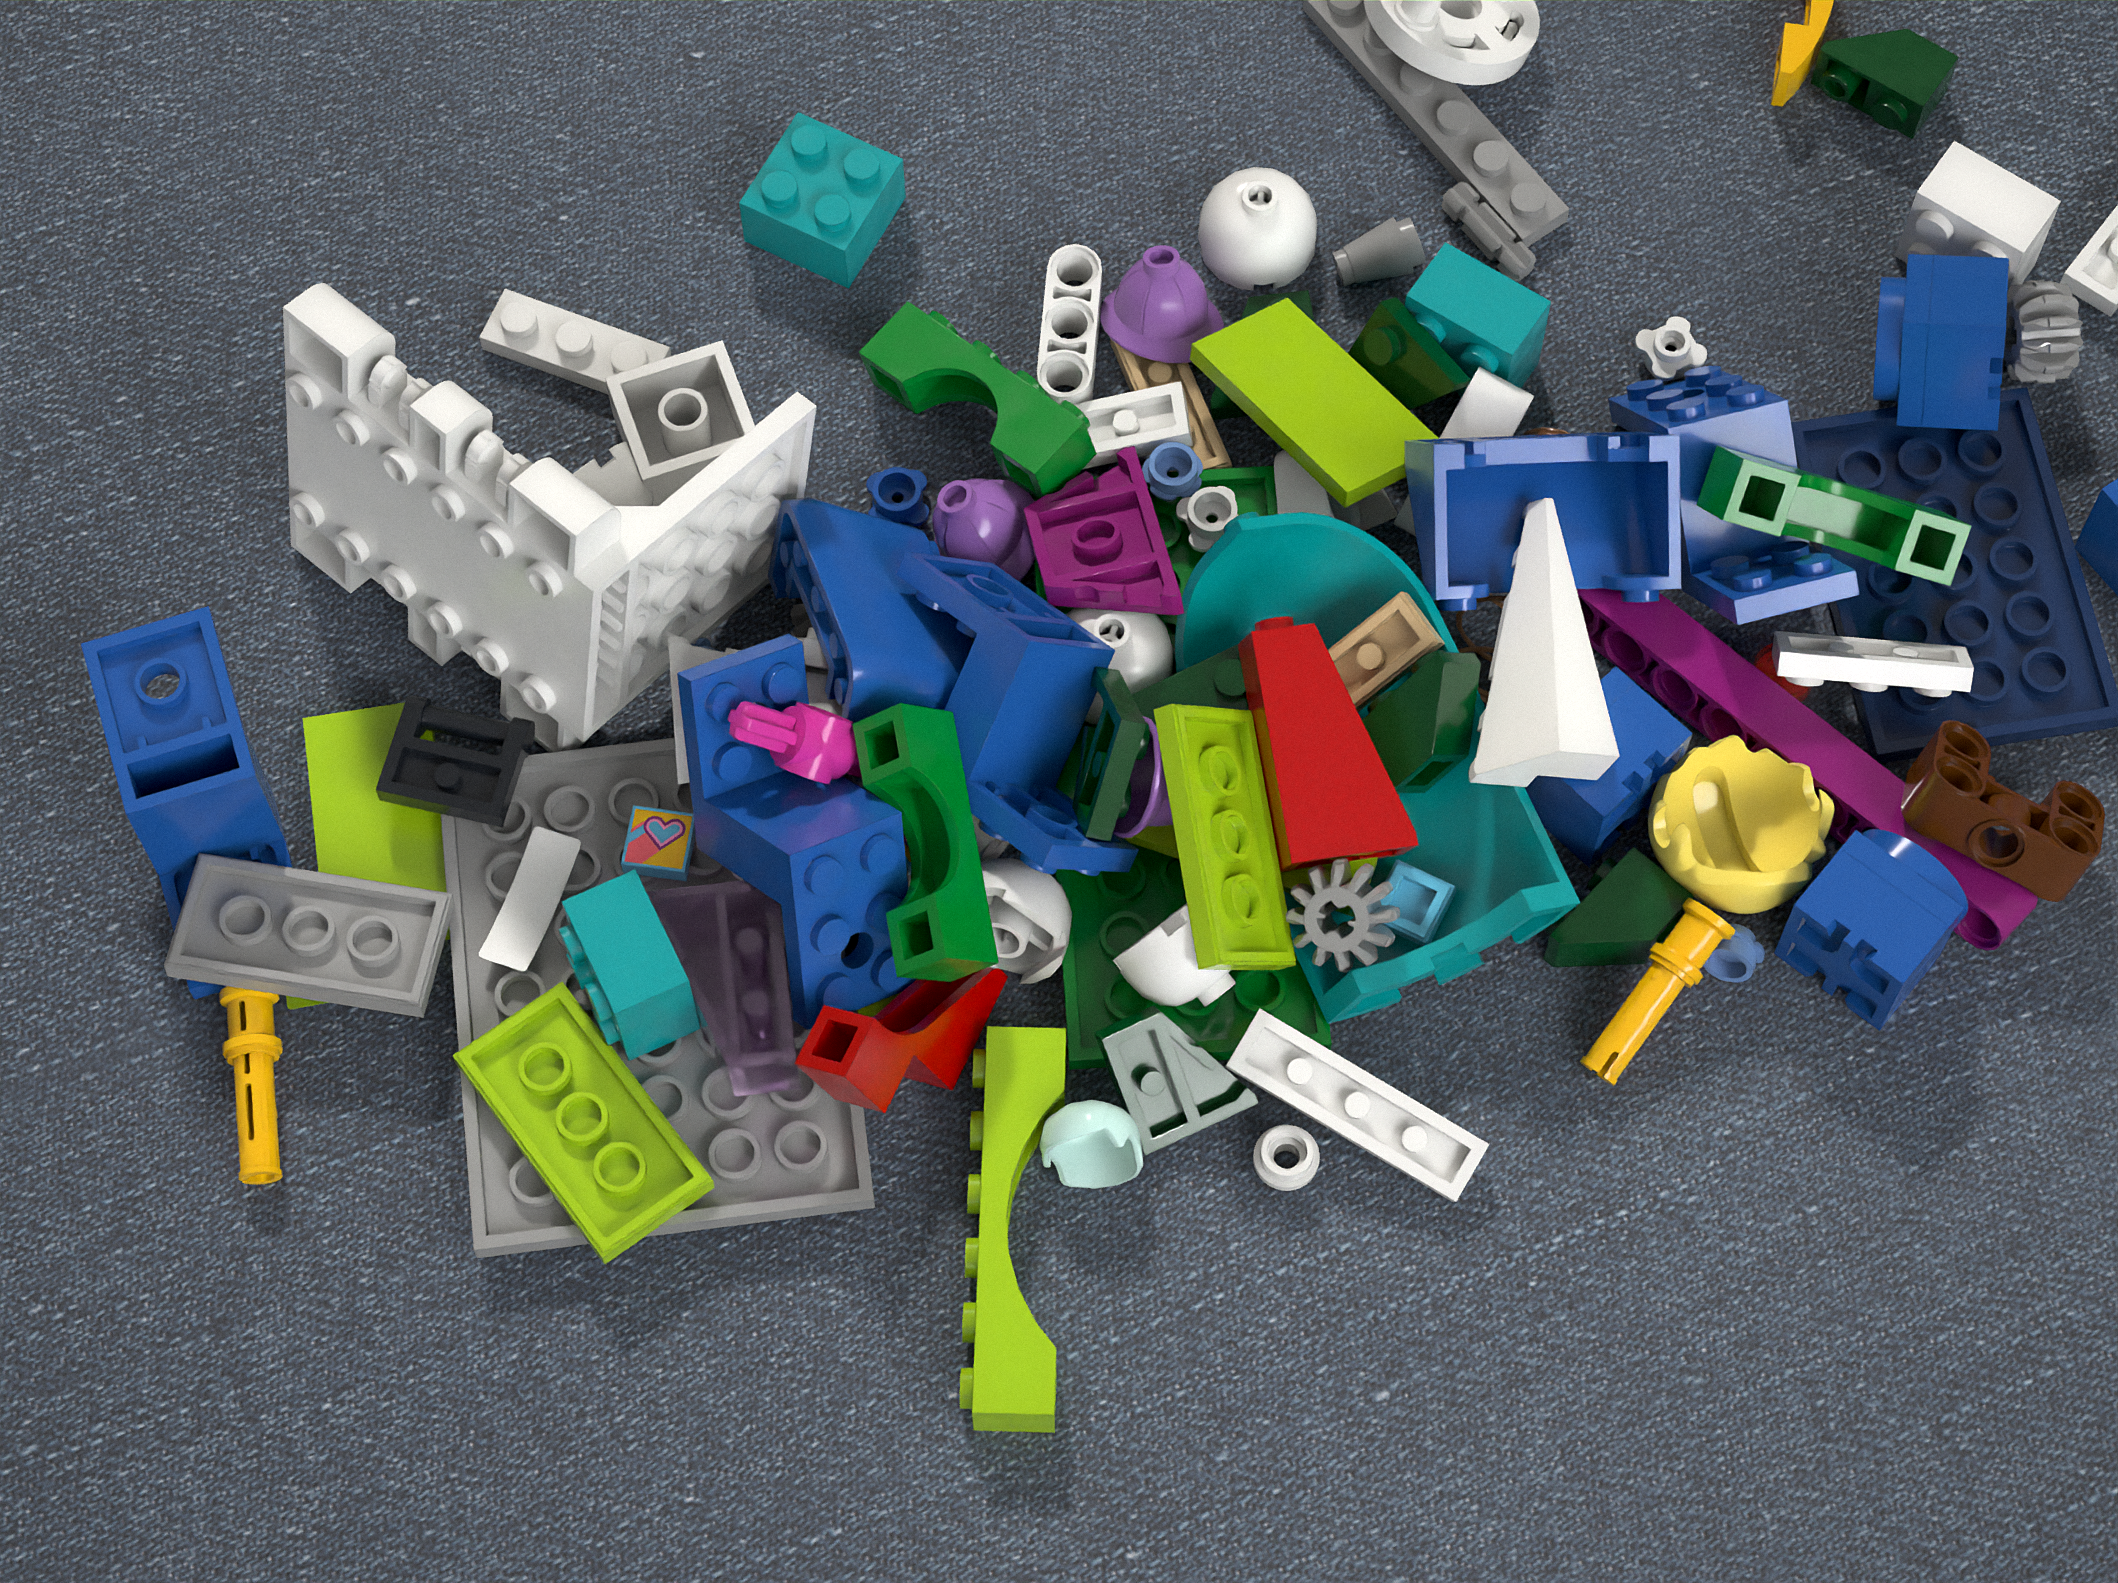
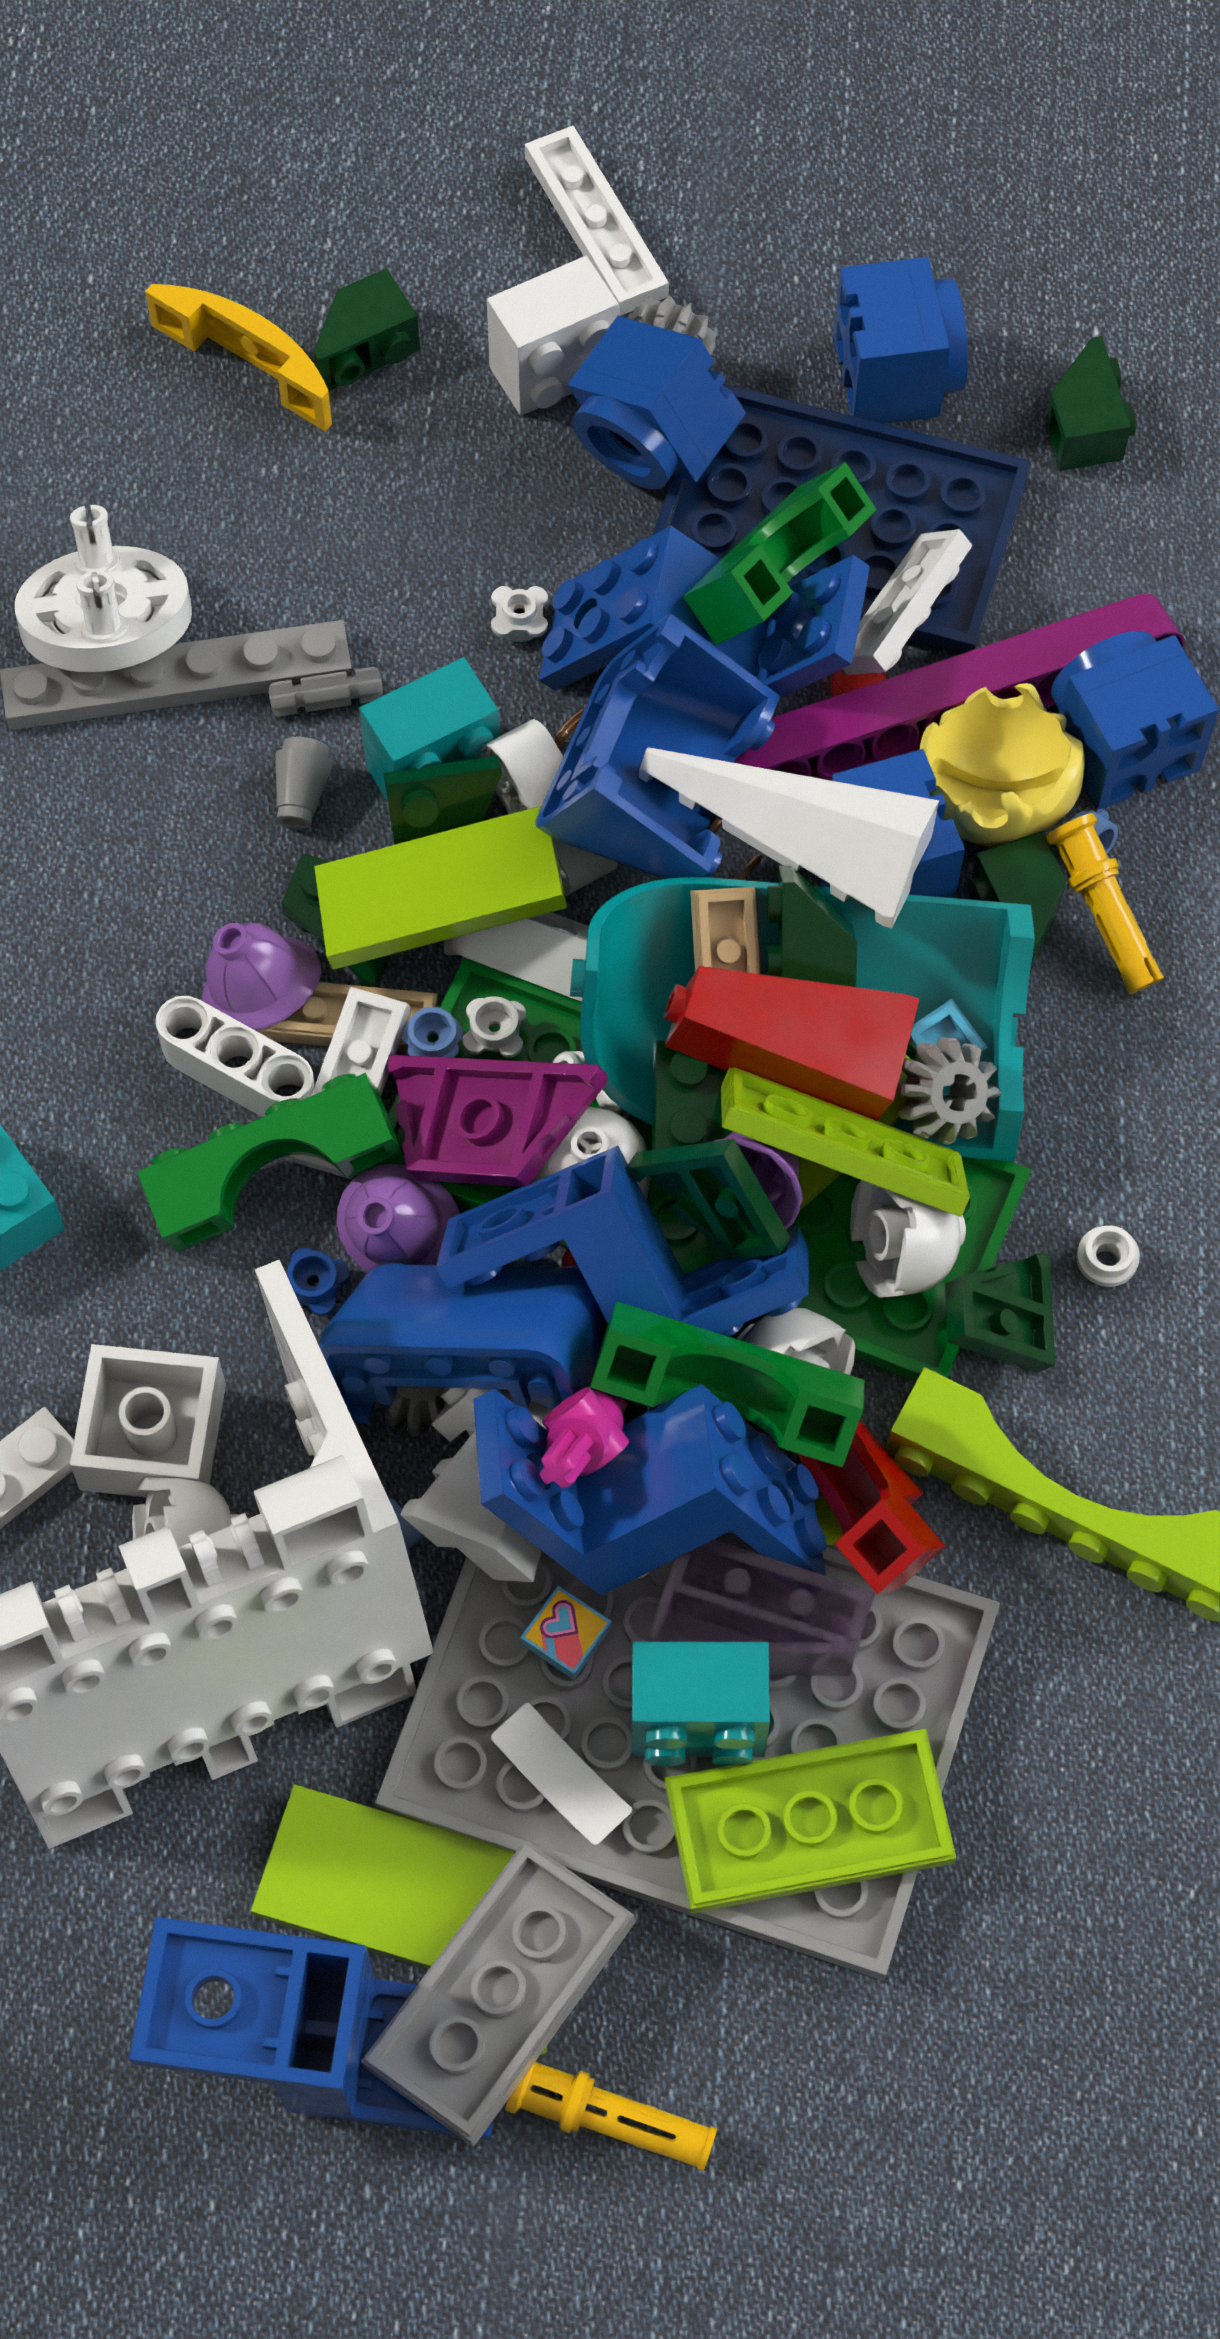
camera: 65 degrees left, 0 degrees up
black plate [376,694,535,827] -> none
light aqua hair [1040,1100,1143,1189] -> none
white cylinder [1198,167,1317,290] -> none
white plate [1225,1009,1489,1202] -> none
reddish brown beam [1901,720,2105,902] -> none

